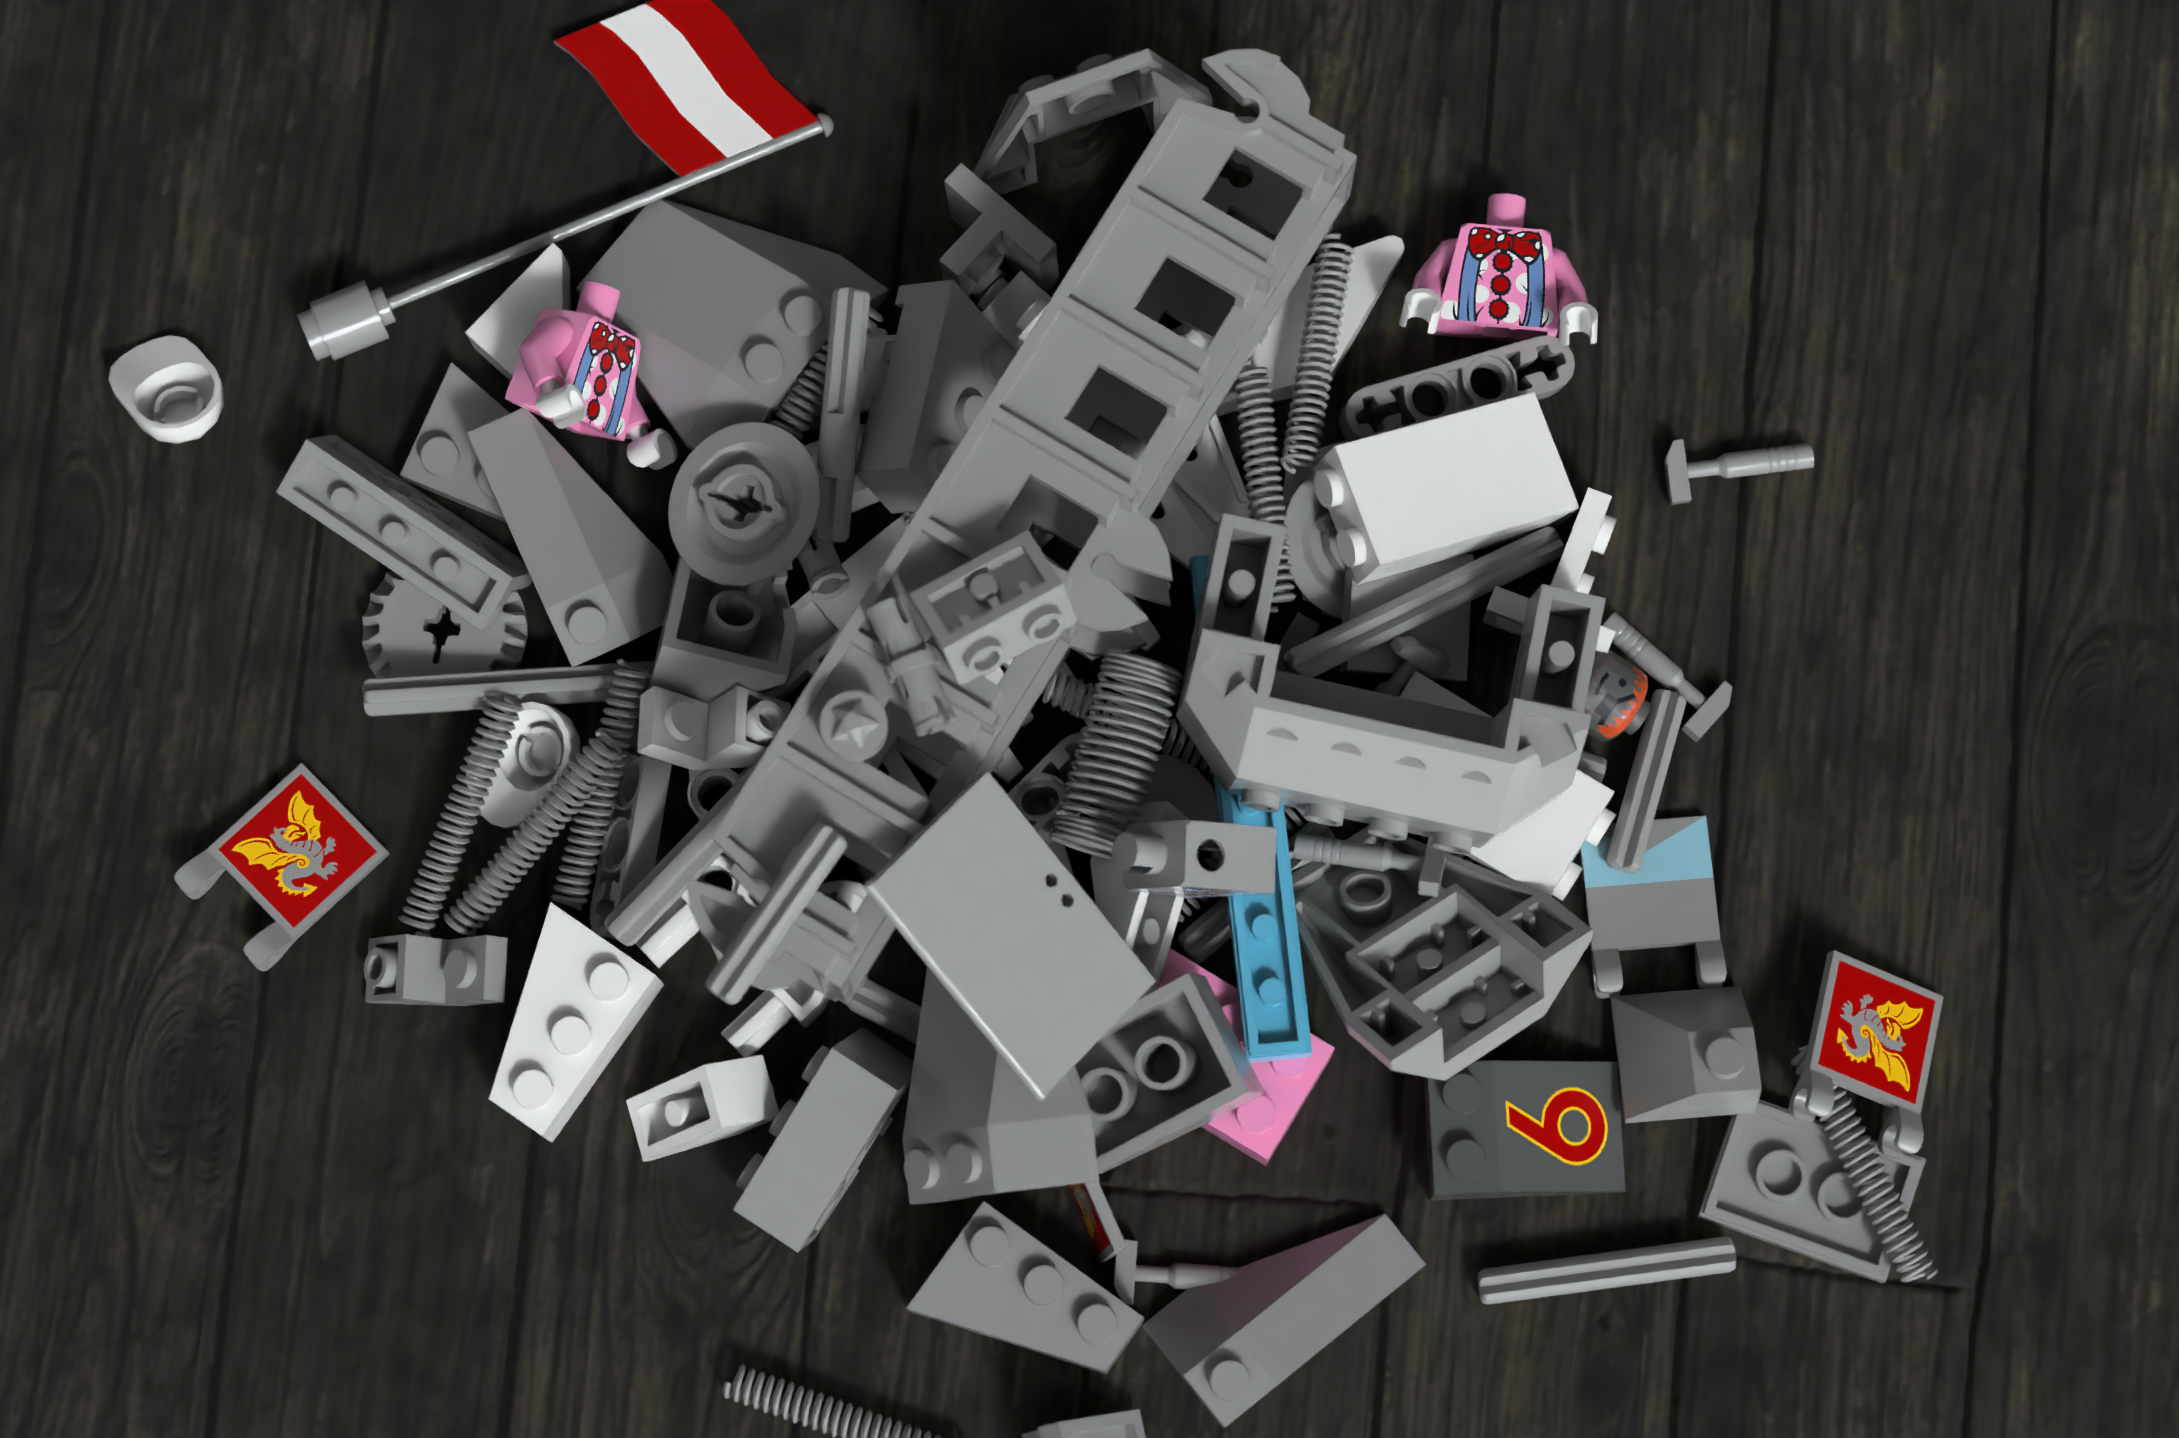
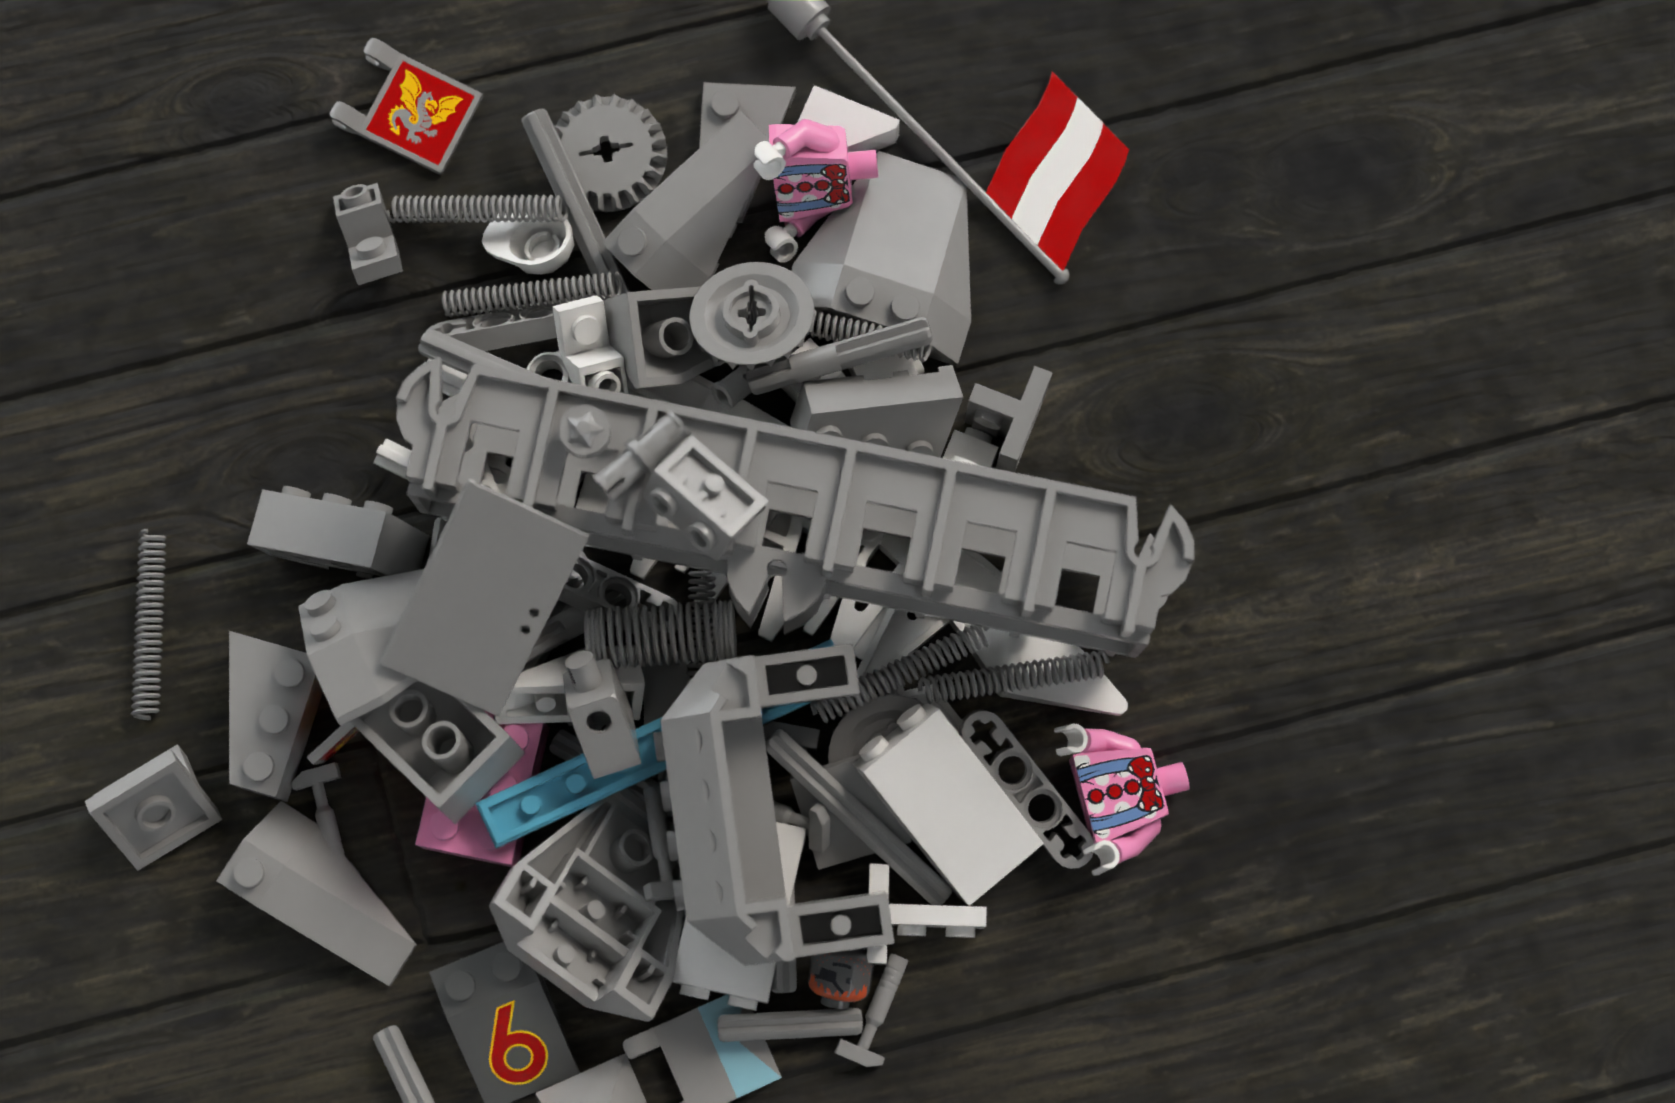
camera: 65 degrees right, 0 degrees up
light grey fence [276,434,533,631] -> none
light grey piece [444,731,622,937] -> none
white wedge [489,902,664,1143] -> none
white slope [626,1054,779,1162] -> none
light grey axle [706,823,847,1005] -> none
light grey wedge [973,48,1213,195] -> none
light grey piece [1664,439,1814,505] -> none

